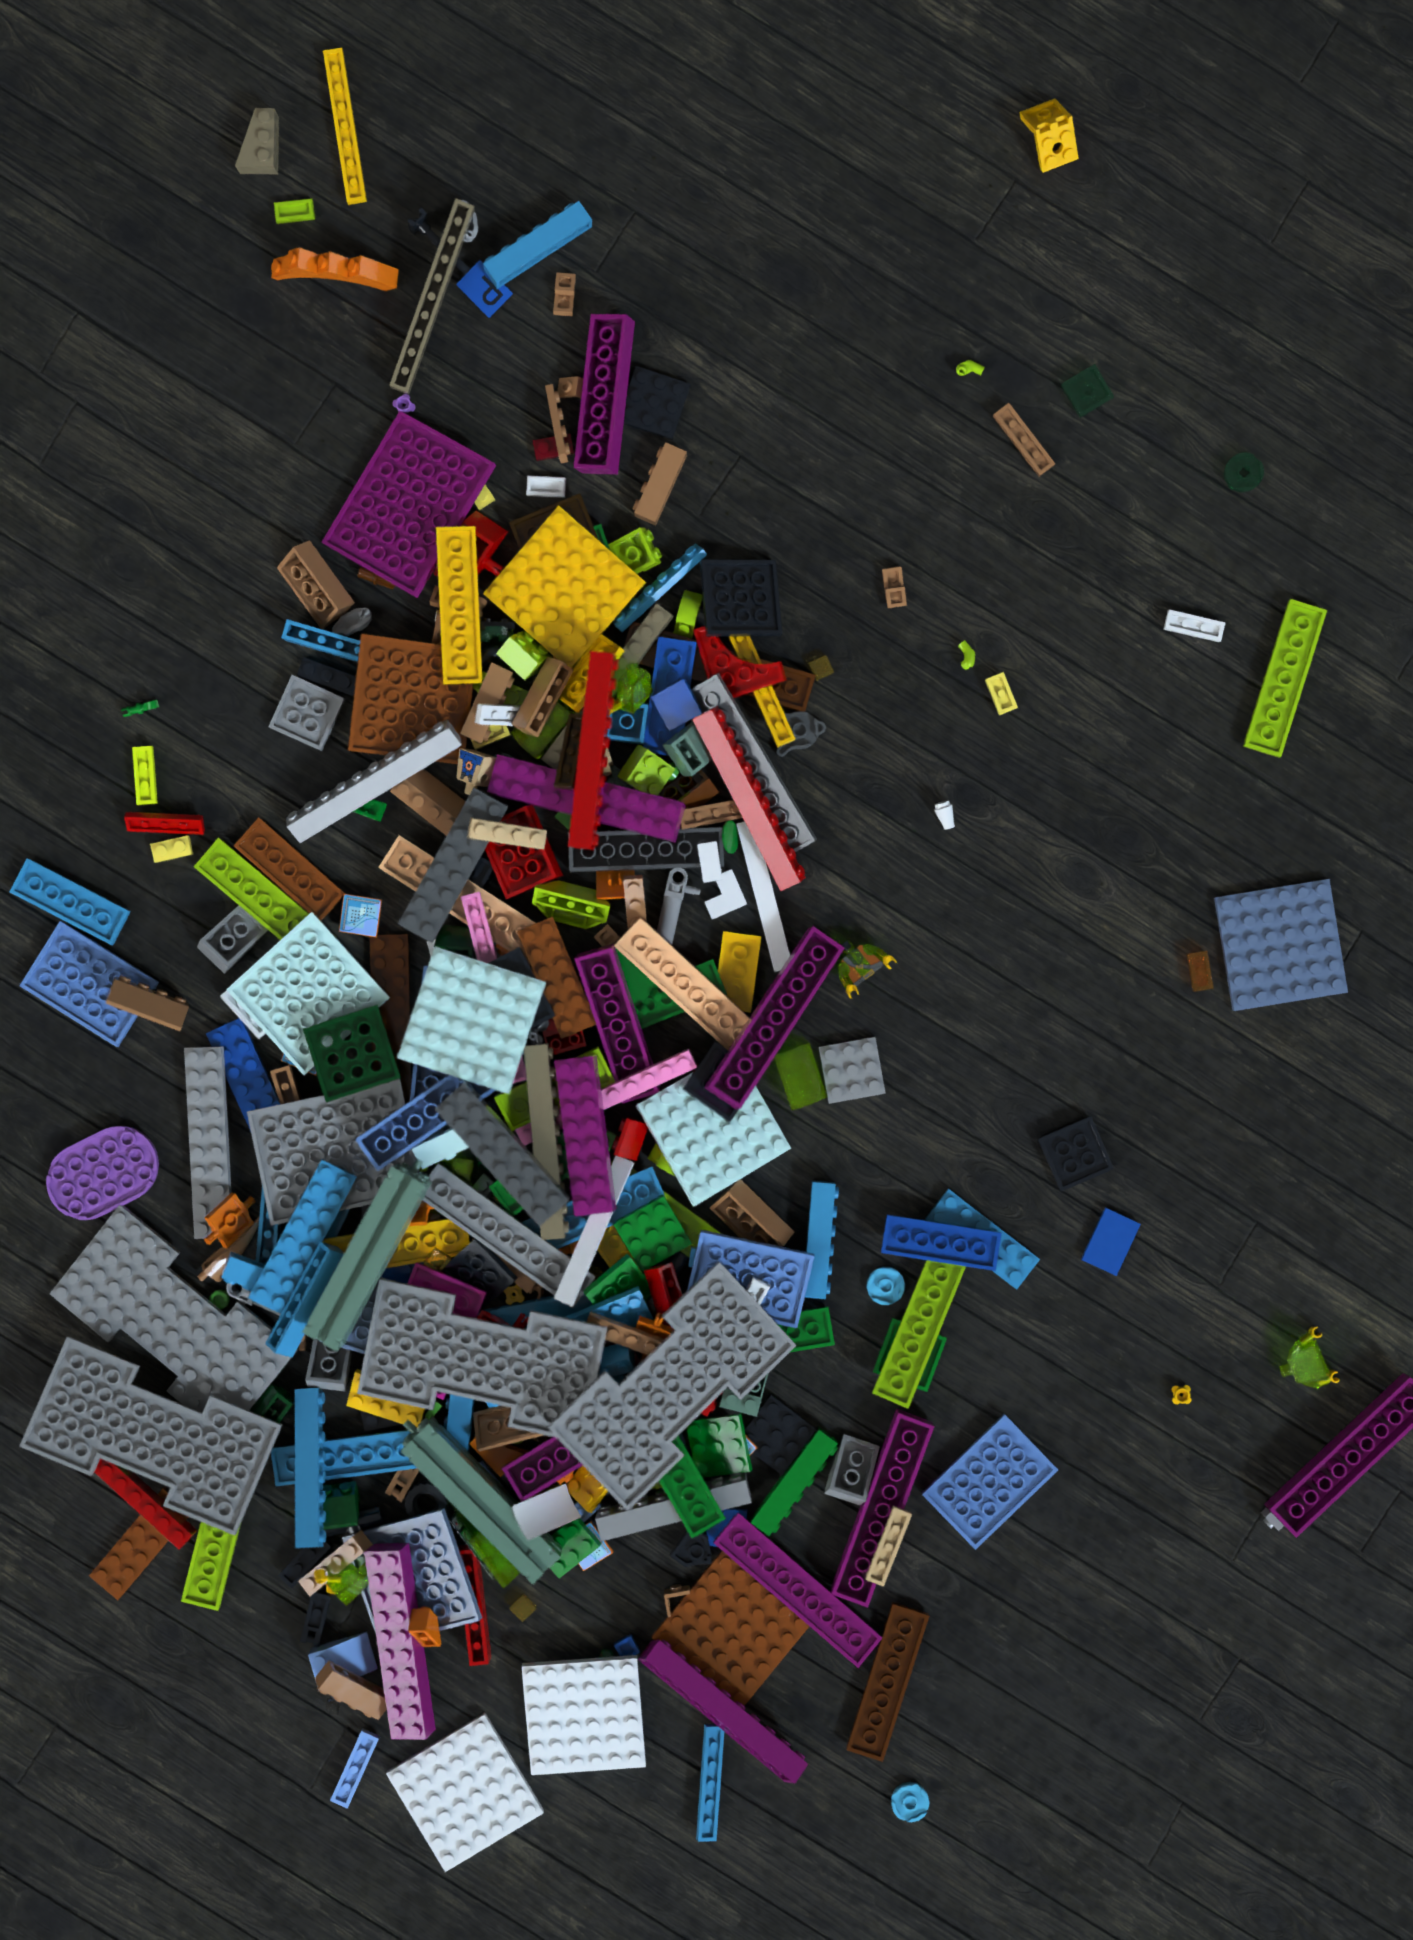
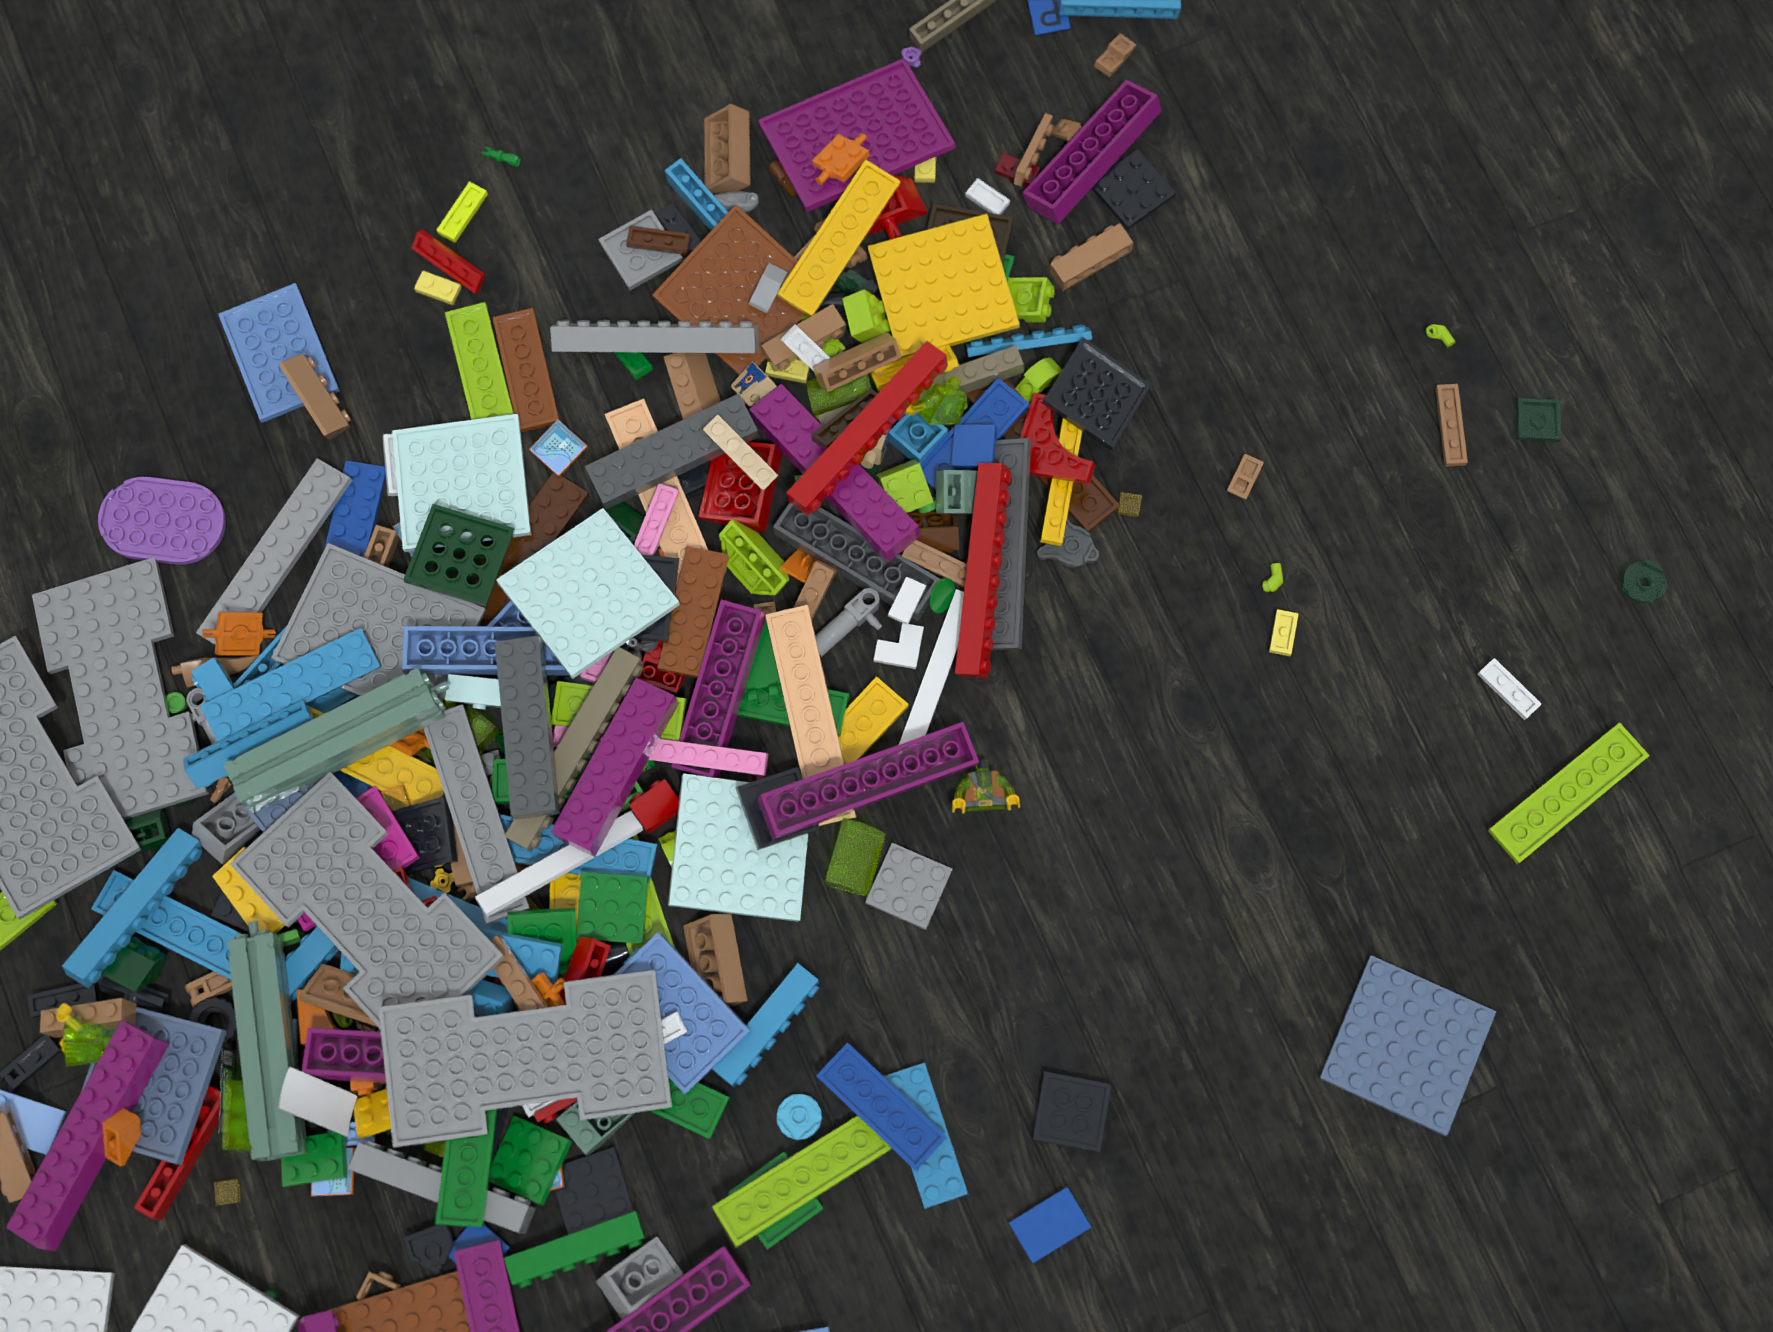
camera: 35 degrees right, 15 degrees down
dark azure plate [10,858,131,945] -> none
light grey slope [197,905,268,974] -> none
blue plate [614,1634,640,1656] -> none
white cone [934,800,955,830] -> none
yellow bracket [1019,98,1079,173] -> none
clear orange plate [1187,951,1213,992] -> none
none -> reddish brown tile [626,226,691,255]
none -> light grey slope [749,263,787,313]
none -> orange plate [812,133,870,185]

